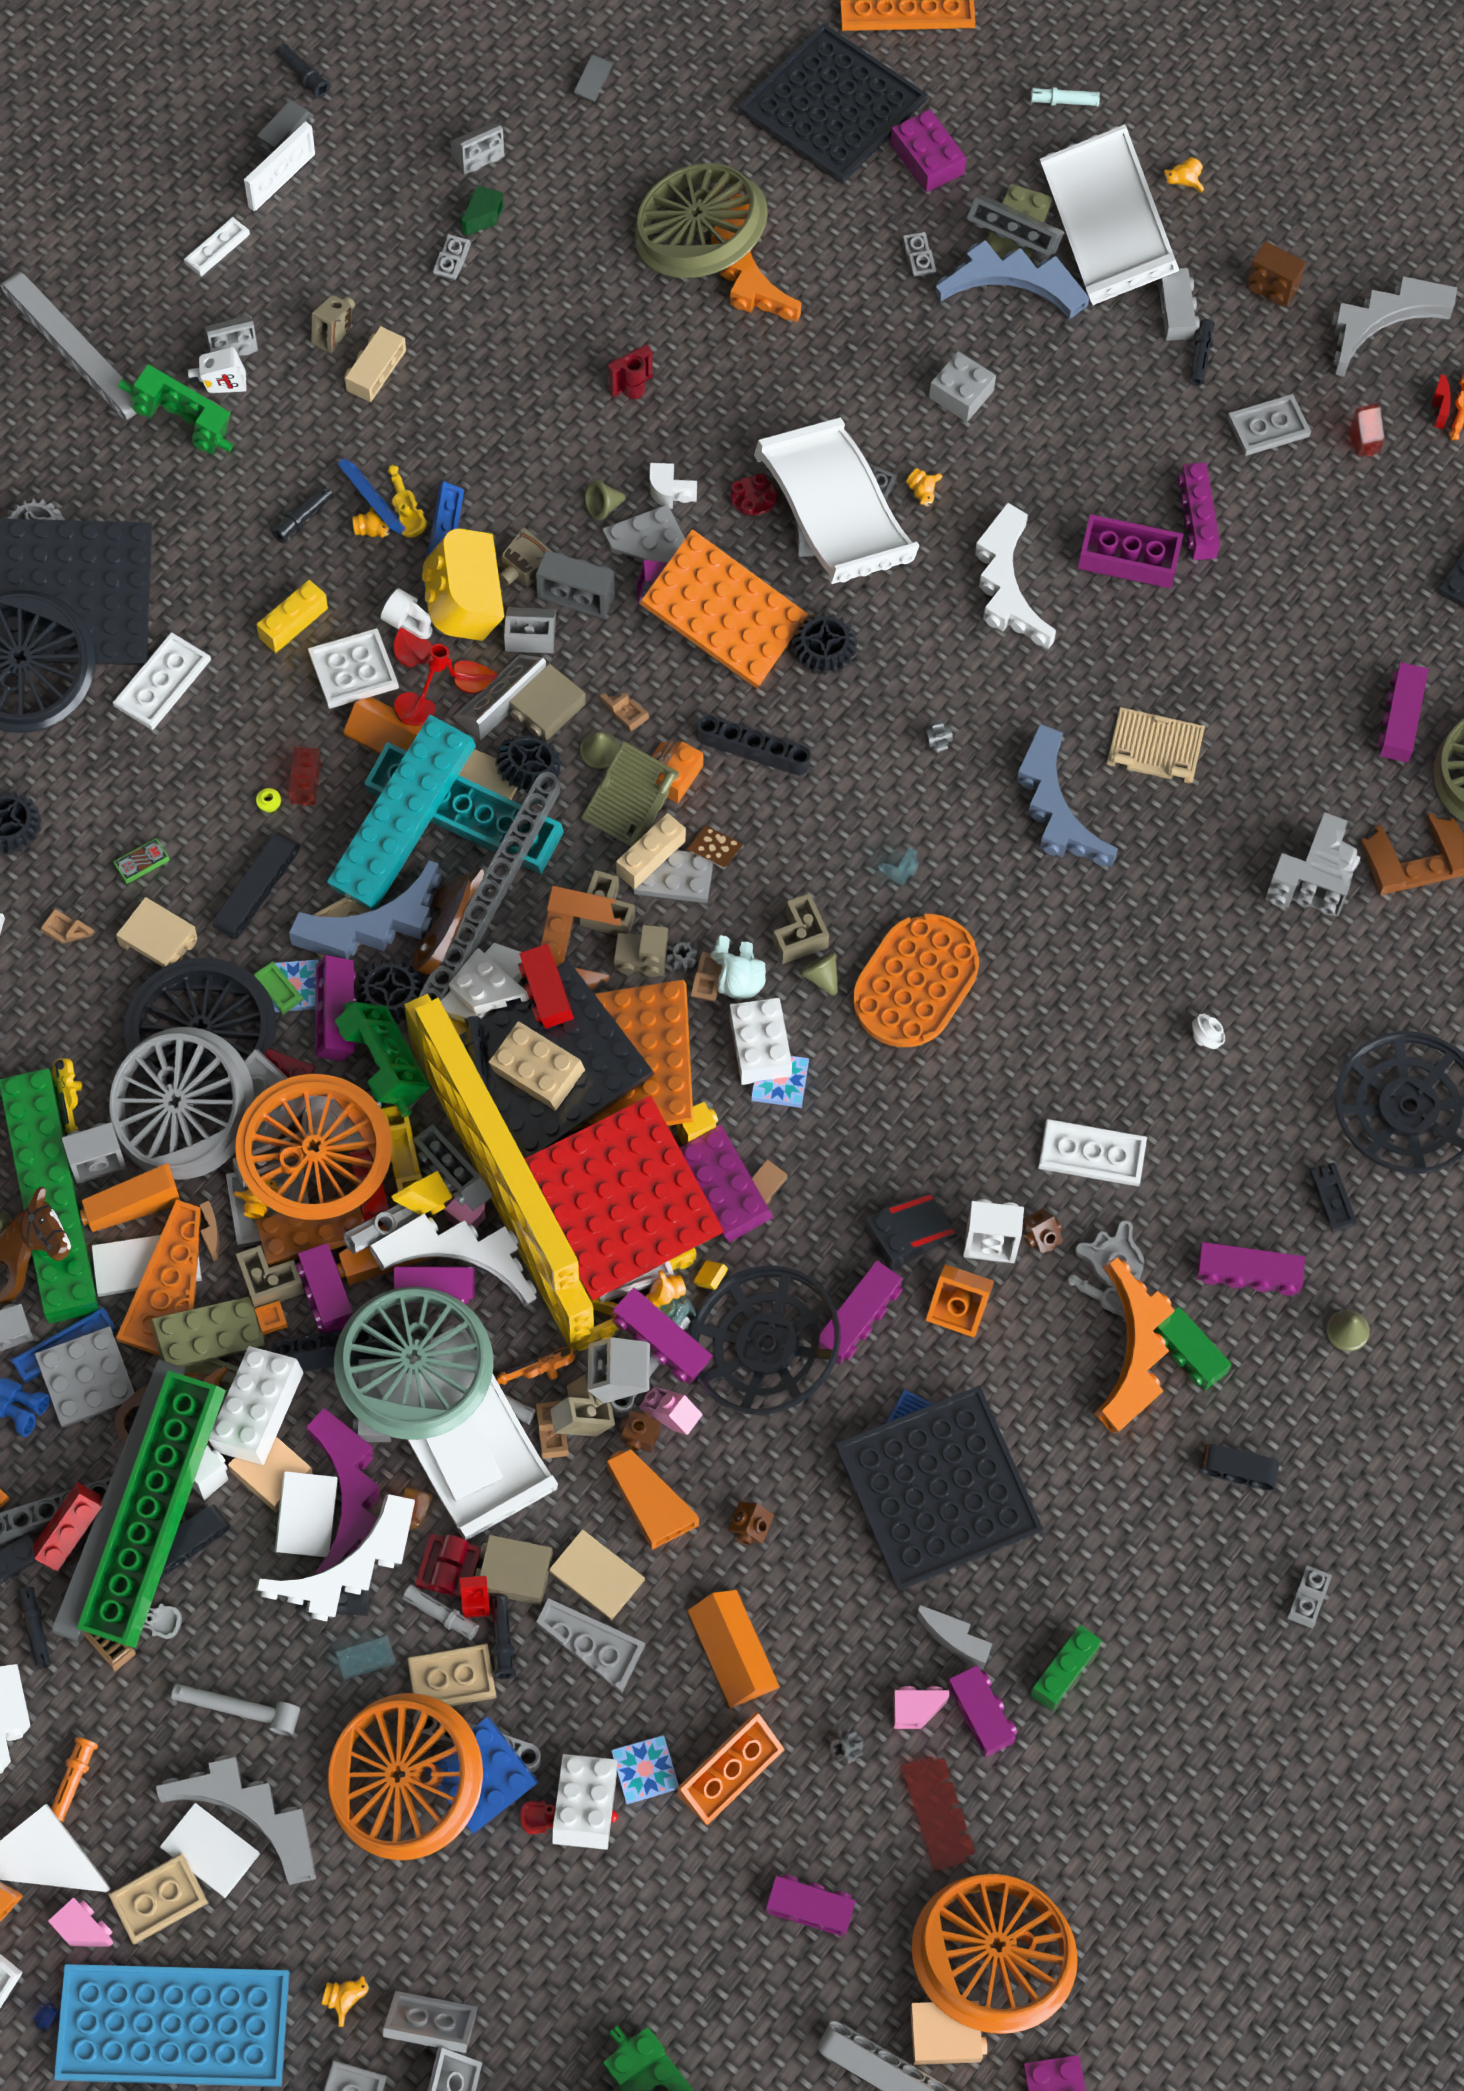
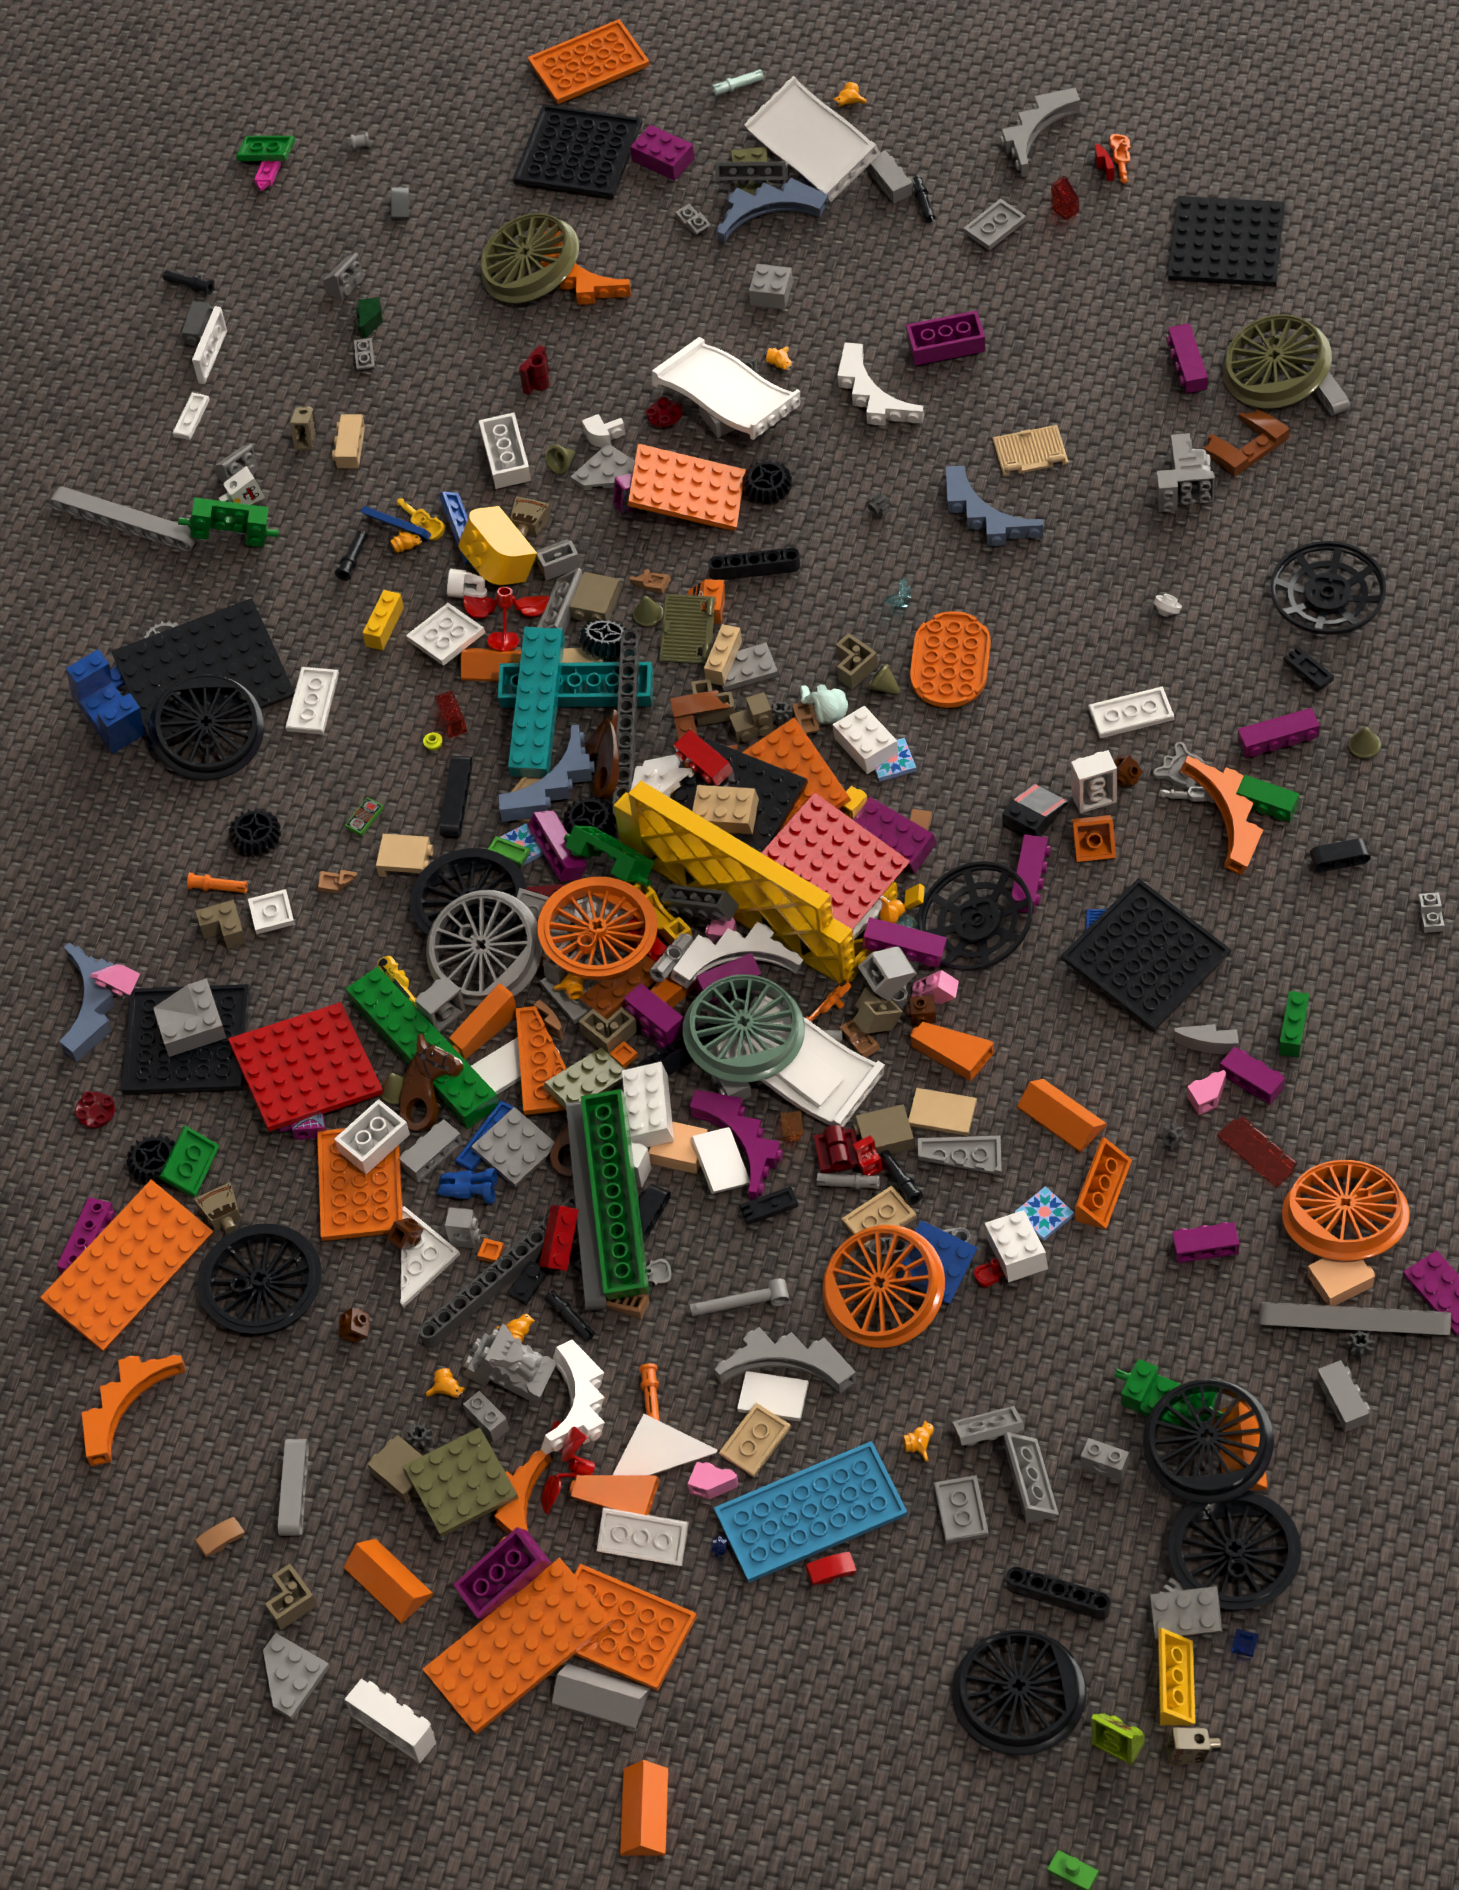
camera: 15 degrees left, 10 degrees down
white arch [255,1495,415,1621] -> none
clear light blue plate [336,1636,396,1680] -> none
yellow slope [391,1171,453,1215] -> none
dark grey brick [536,550,615,619] -> none
reddish brown sticker [687,826,743,868] -> none
reddish brown brick [728,1502,774,1545] -> none
magenta brick [1177,462,1220,560] -> none
reddish brown brick [1246,241,1306,308] -> none
none -> white brick [479,413,531,489]

